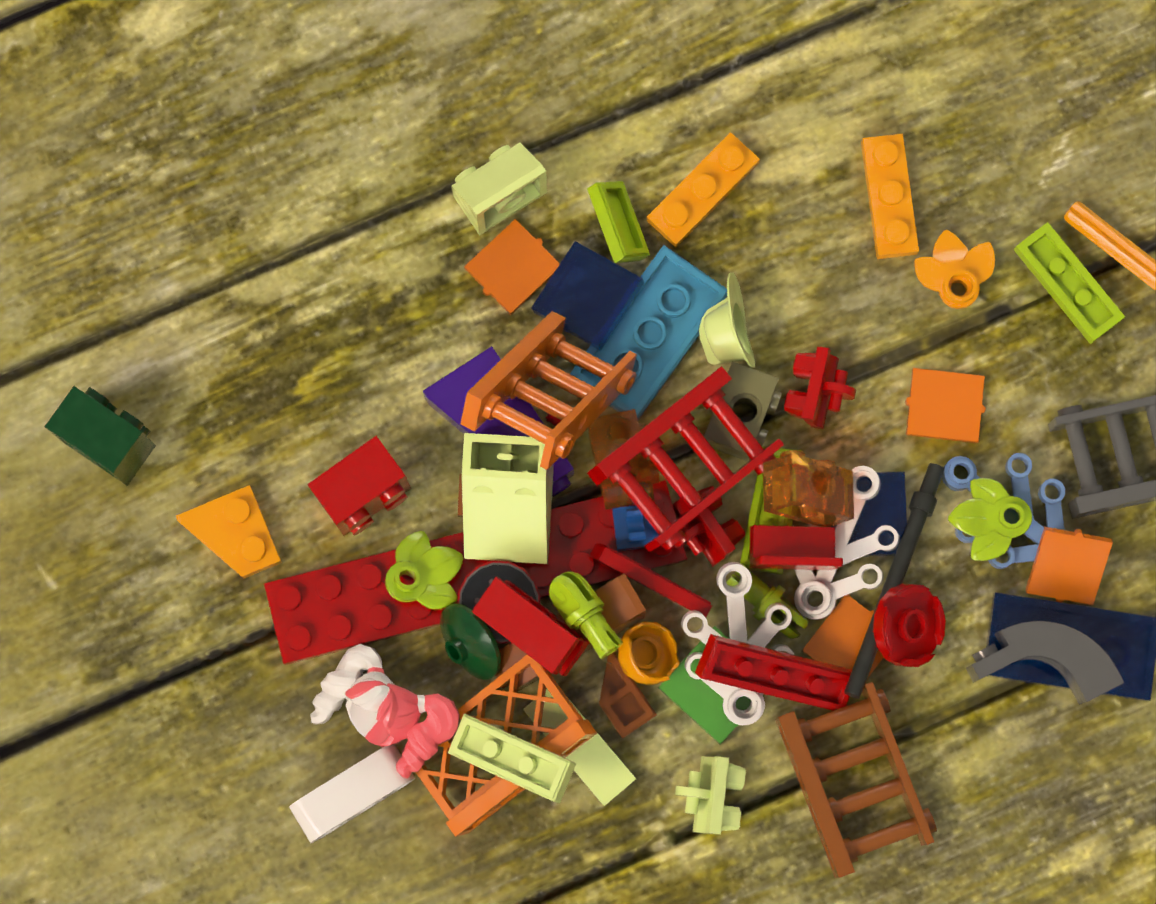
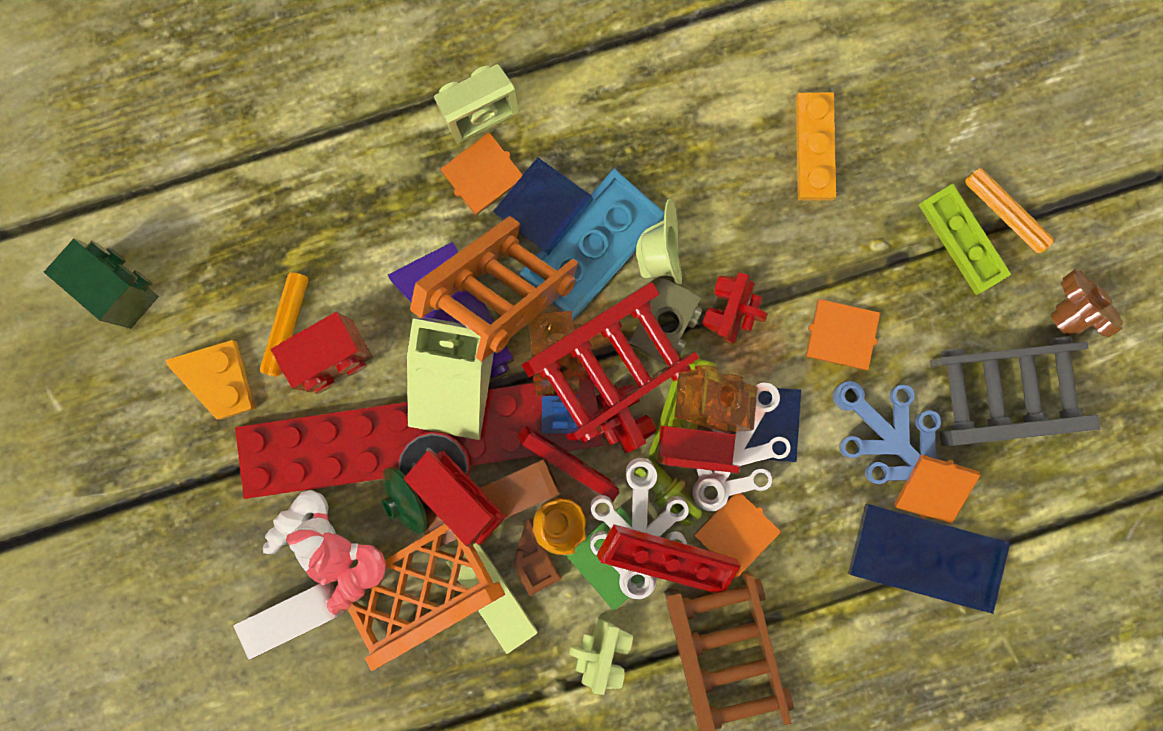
camera: 10 degrees right, 5 degrees up
lime plate [385,531,463,609] -> none
yellowish green tile [448,714,577,803] -> none
lime arm [549,571,623,659] -> none
lime tile [587,181,650,263] -> none
light orange plate [646,132,760,248] -> none
pearl dark grey bar [844,463,945,699] -> none
red tile [873,583,946,667] -> none
light orange plate [914,230,995,309] -> none
lime plate [948,478,1032,561] -> none
dark grey arch [966,621,1124,705] -> none
none -> light orange axle [260,272,309,377]

